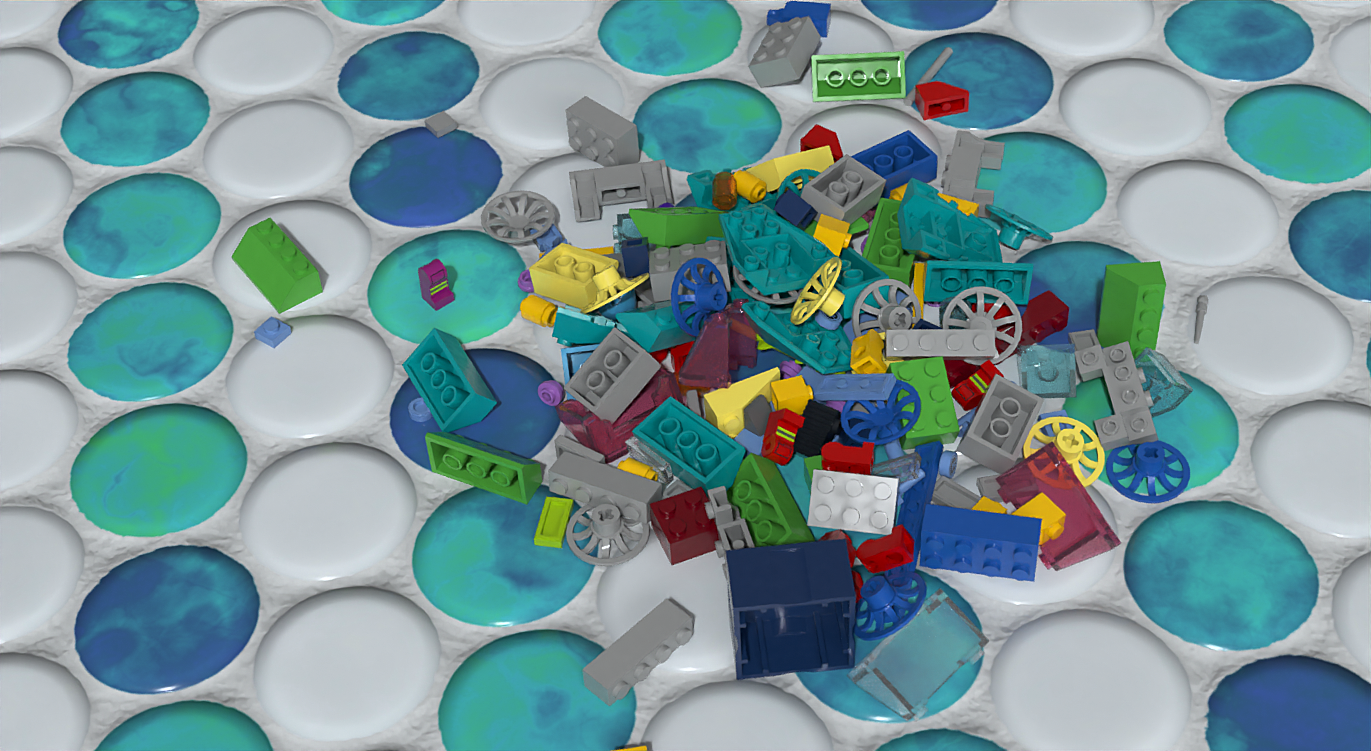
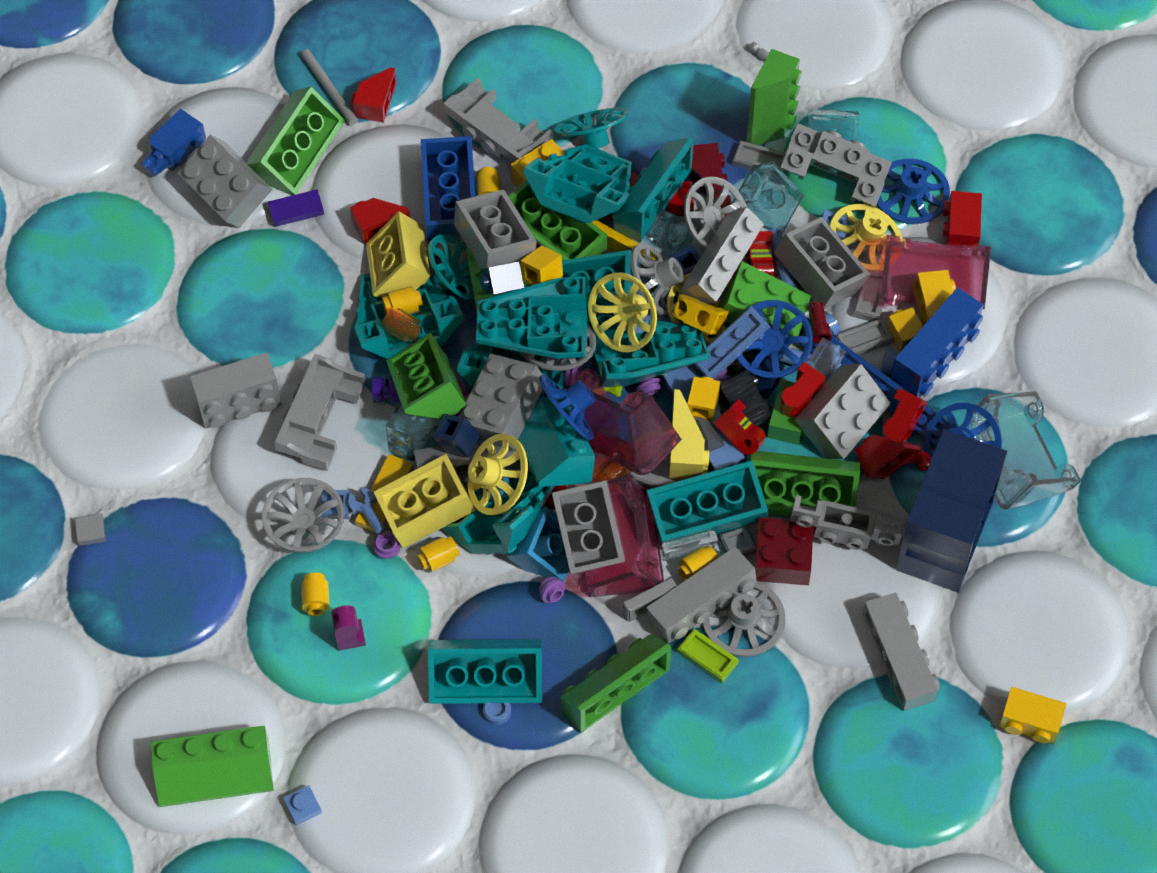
camera: 65 degrees left, 15 degrees up
none -> dark purple tile [268,189,324,227]
none -> yellow brick [301,573,330,616]
none -> dark red pin [807,302,832,344]
none -> red brick [942,191,982,251]

